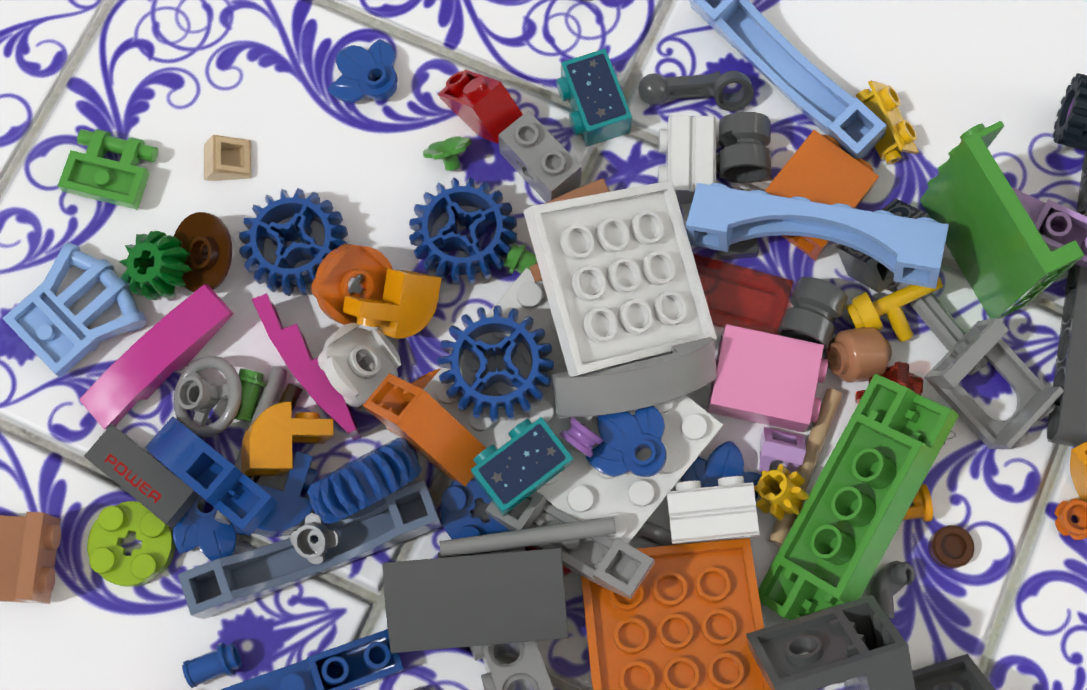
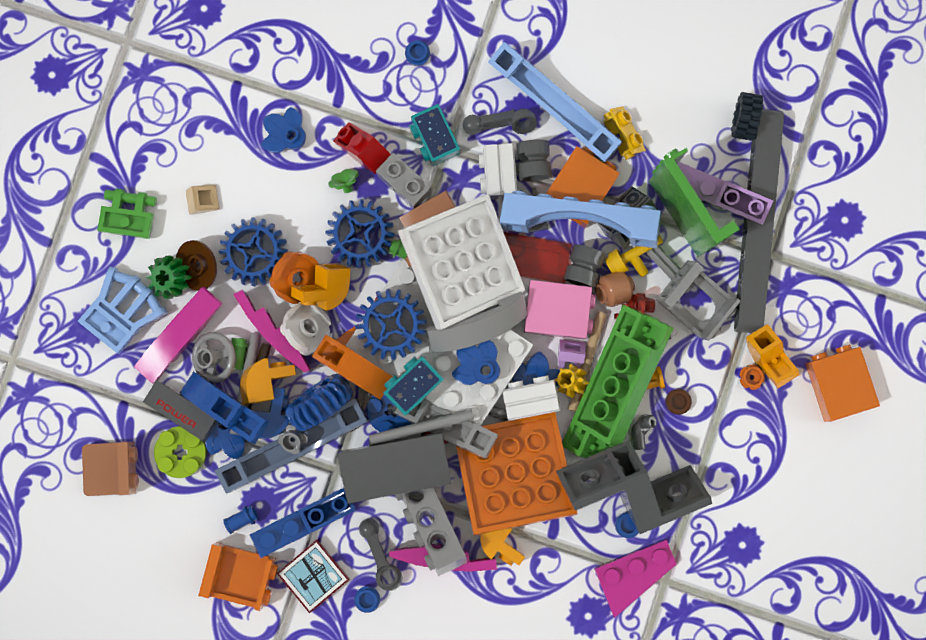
camera: 10 degrees left, 10 degrees up
medium lavender bush [559,417,603,458] -> none

